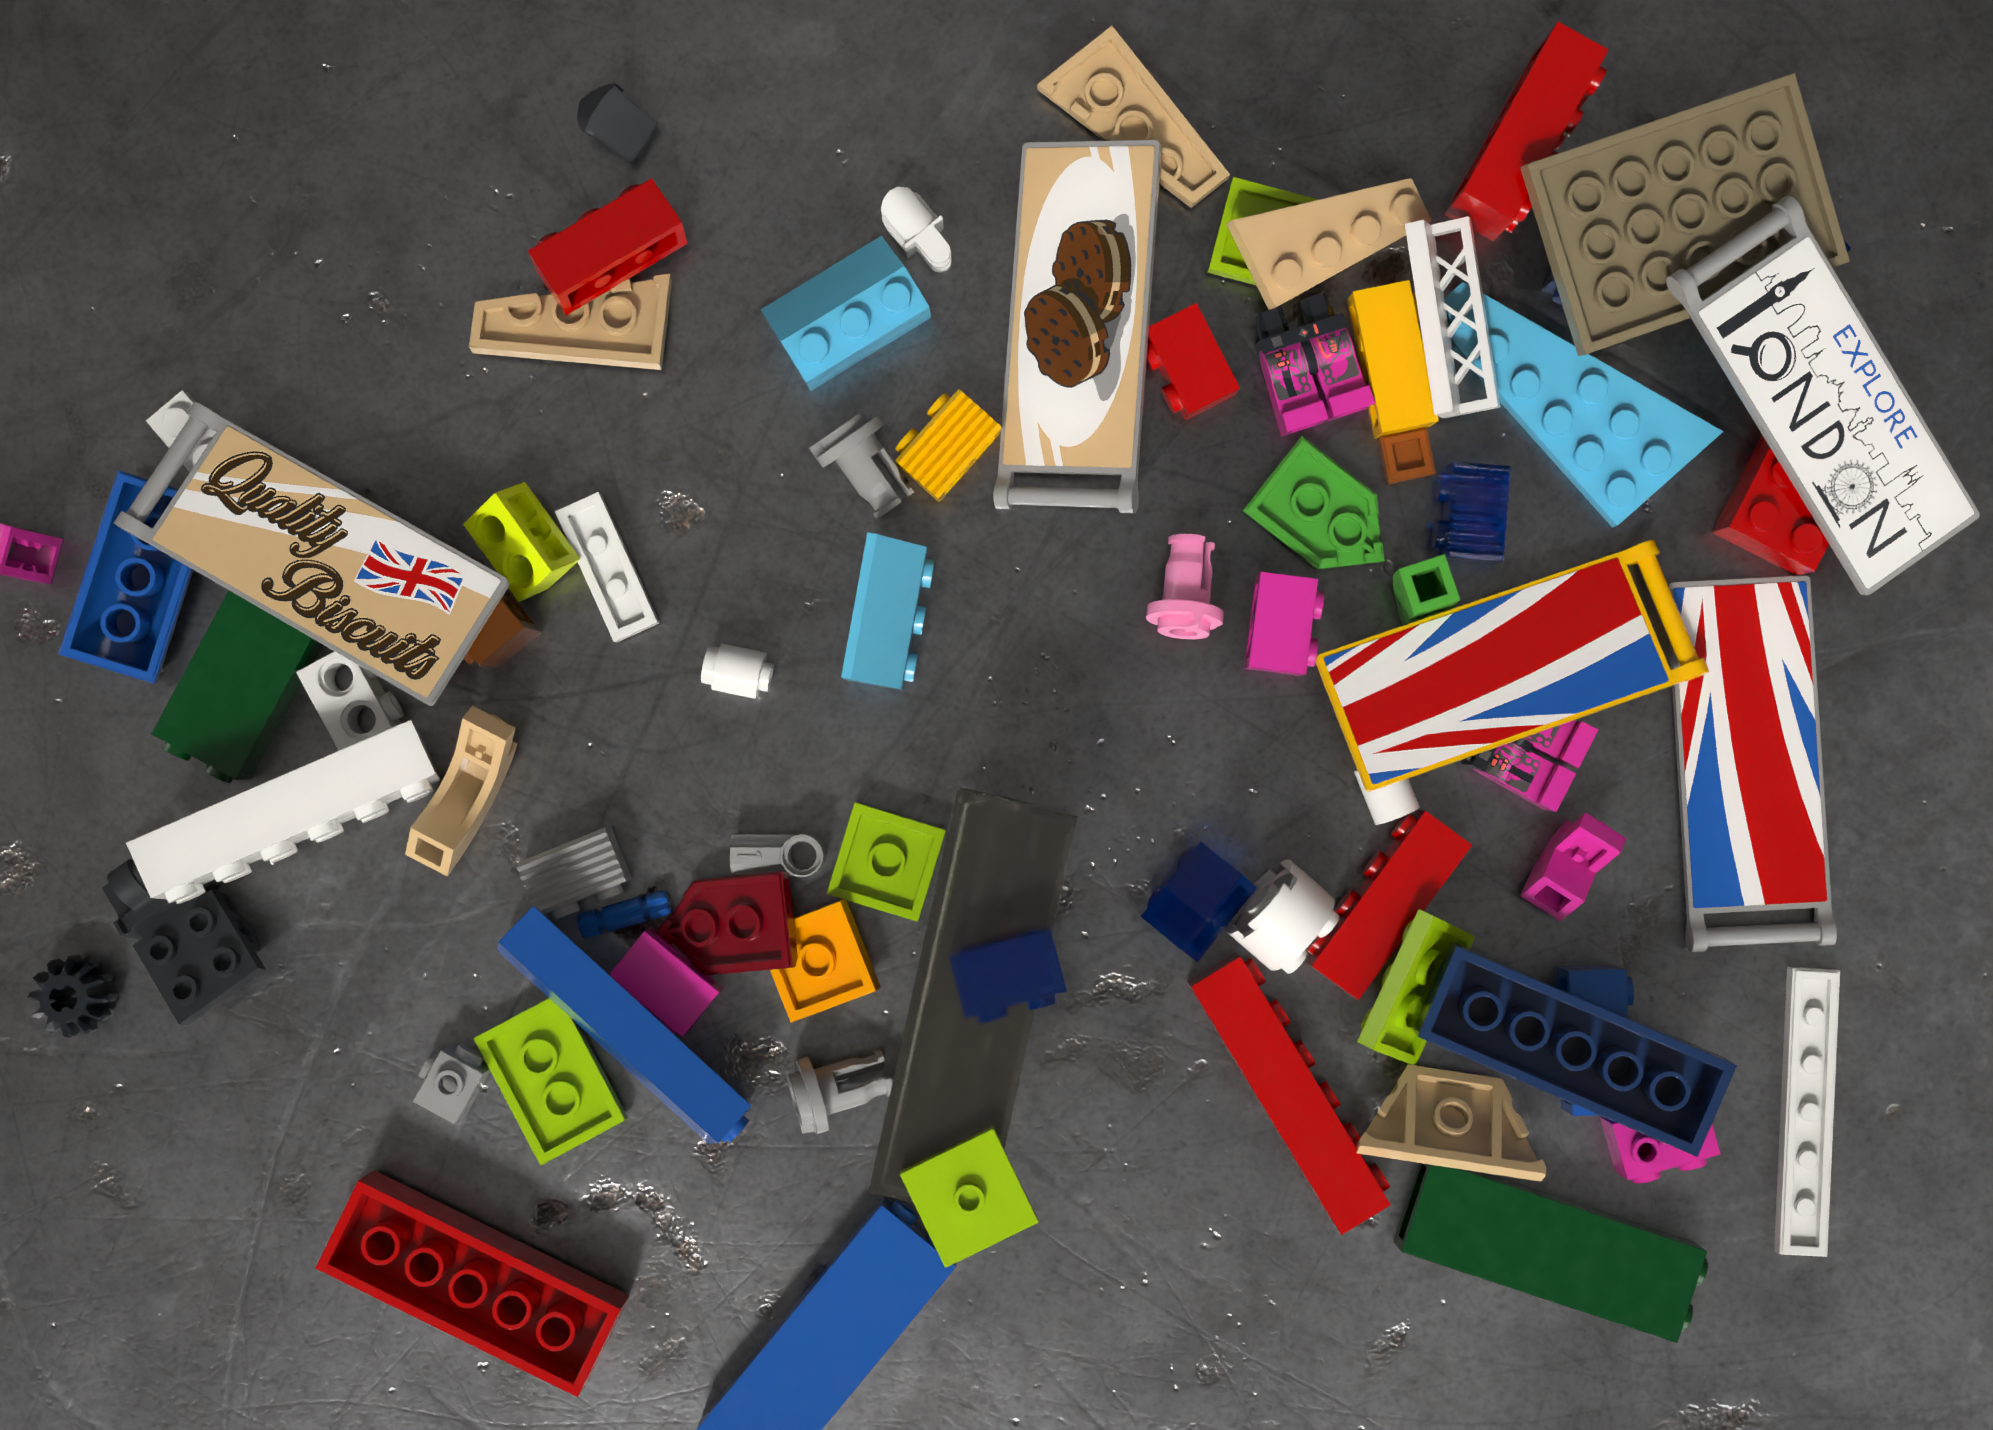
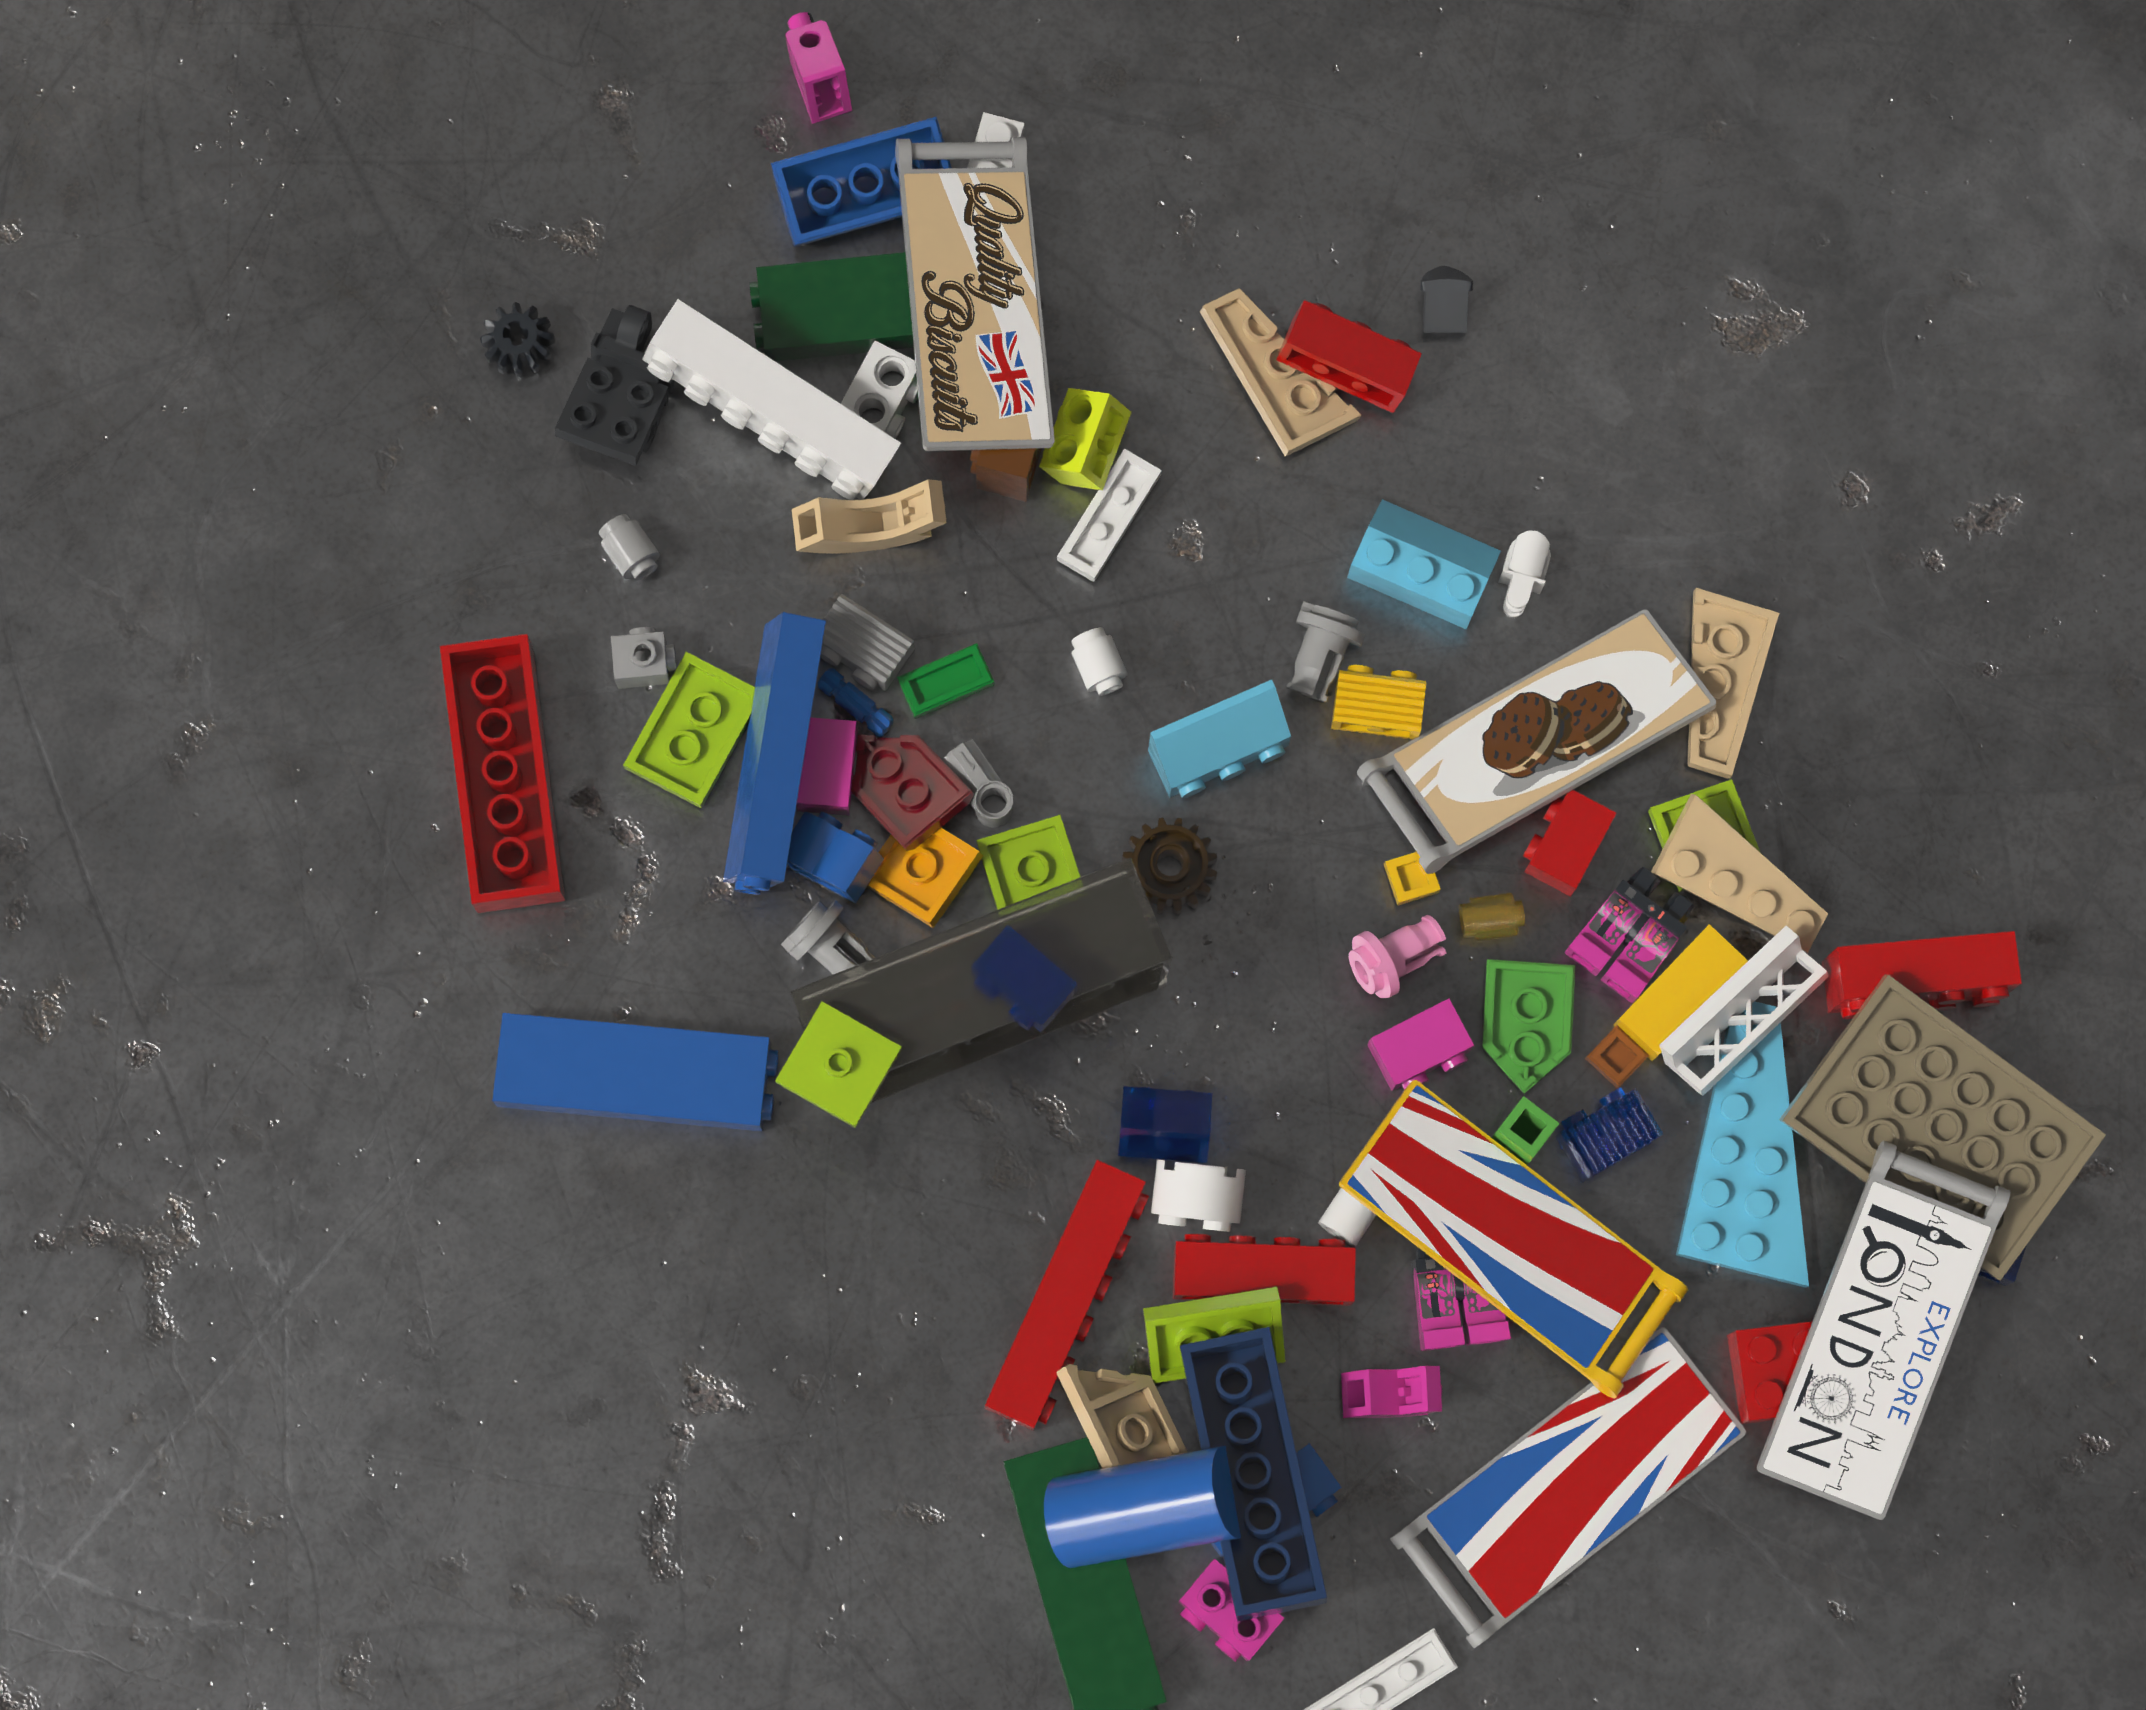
camera: 55 degrees right, 10 degrees down
none -> light grey brick [599,514,660,581]
none -> blue brick [787,811,884,903]
none -> green tile [897,643,995,719]
none -> blue brick [1044,1446,1241,1568]
none -> dark brown gear [1122,817,1217,915]
none -> yellow plate [1384,852,1441,906]
none -> clear yellow brick [1459,892,1525,942]

